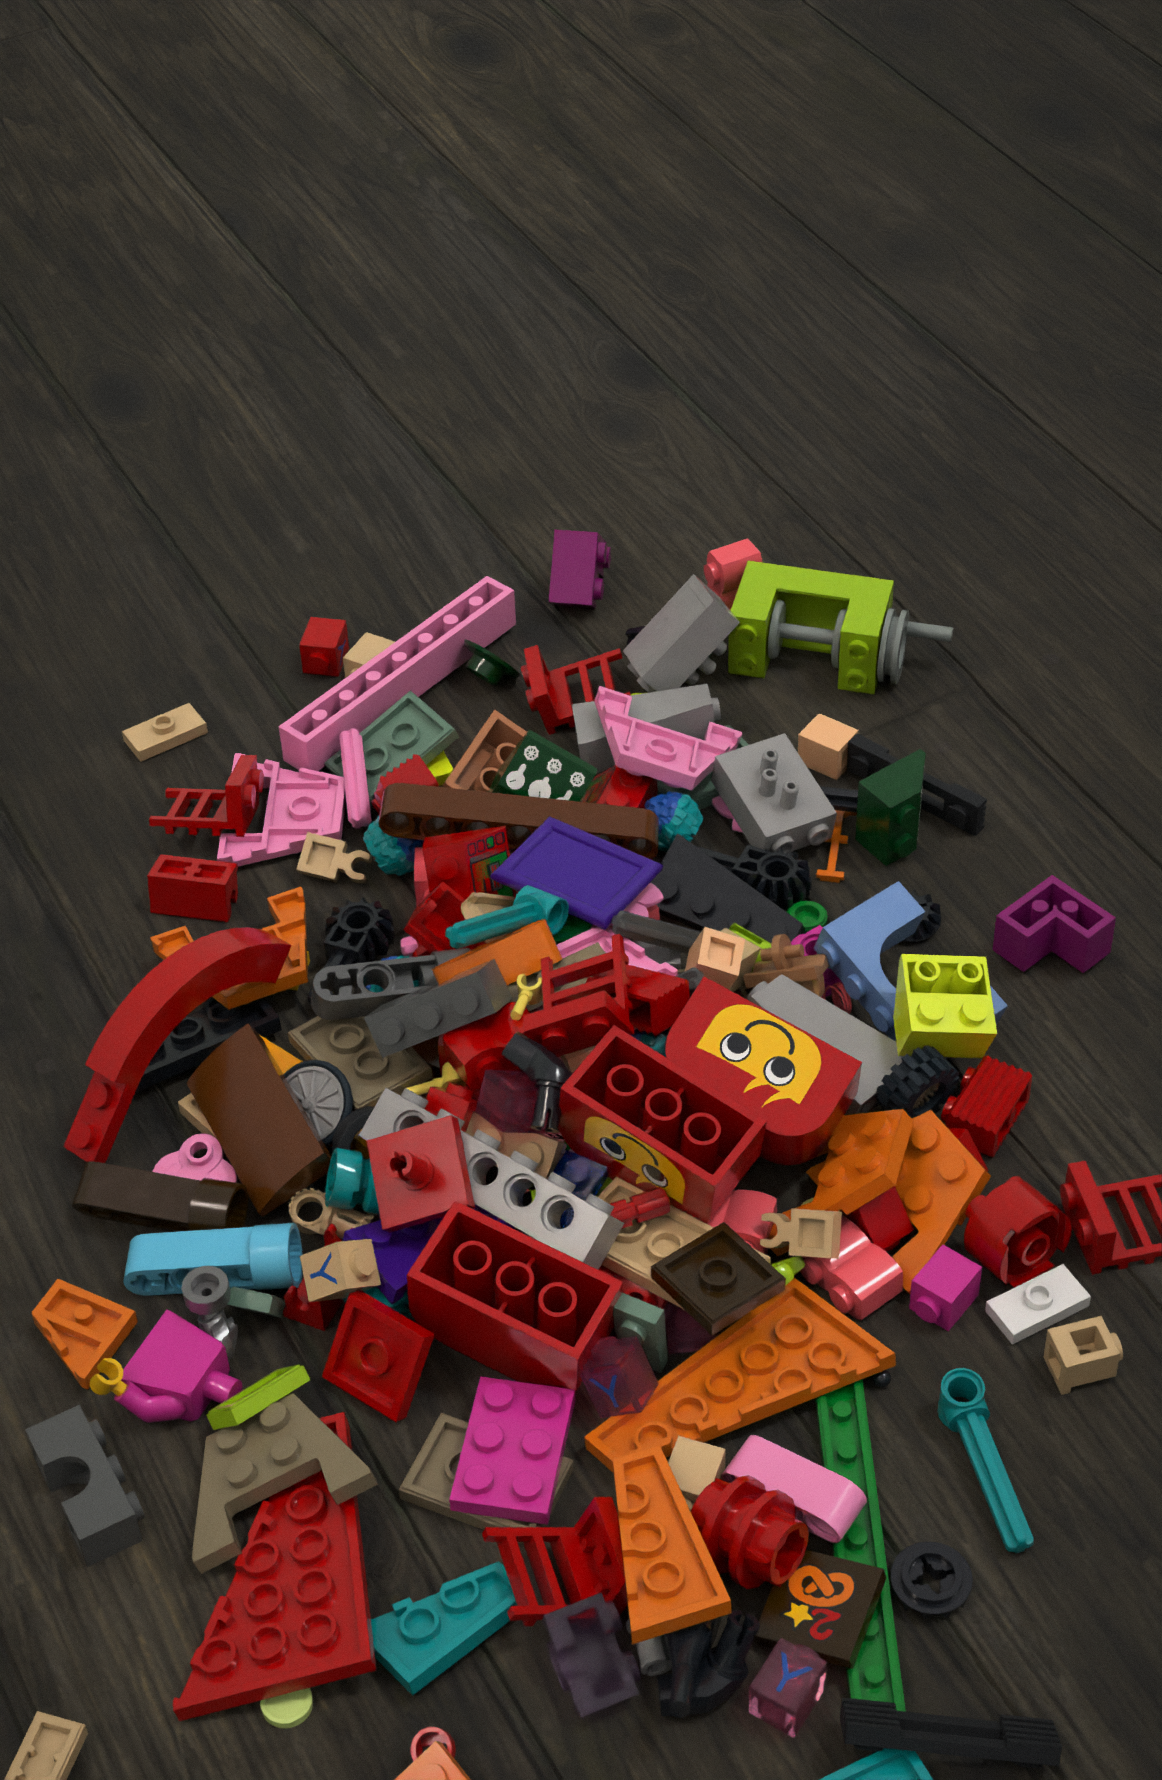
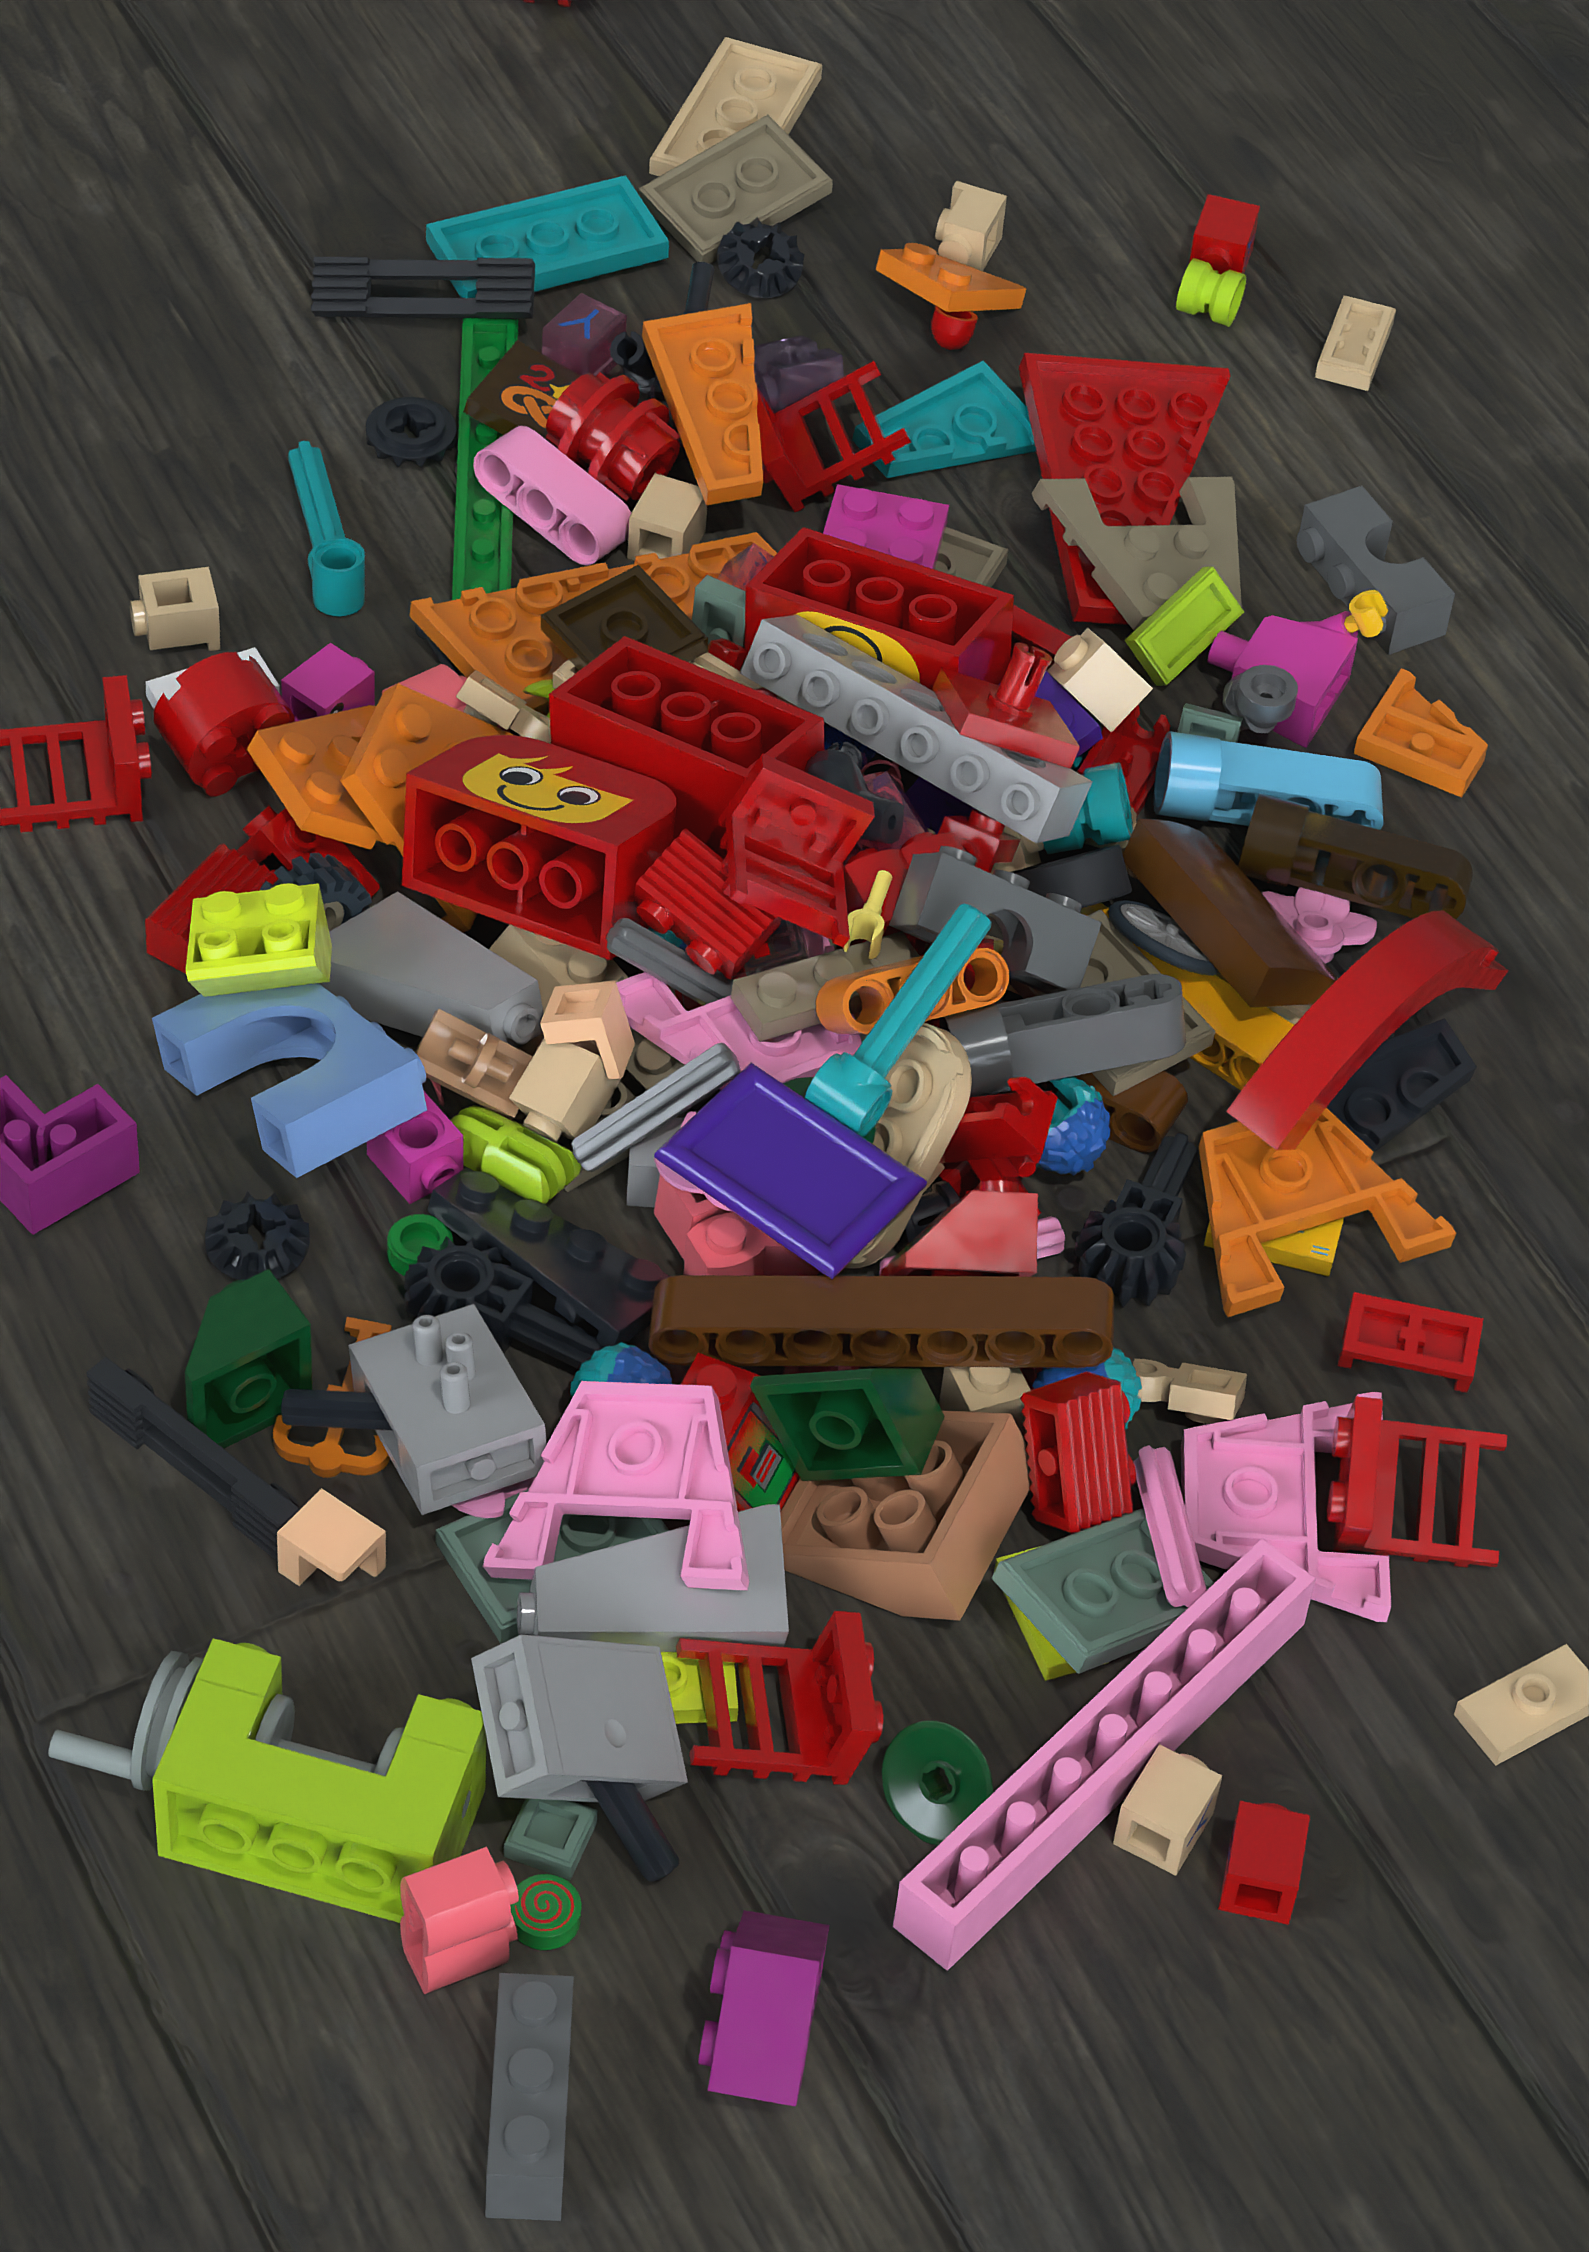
camera: 175 degrees right, 5 degrees up
none -> dark grey arch [485,1973,574,2221]

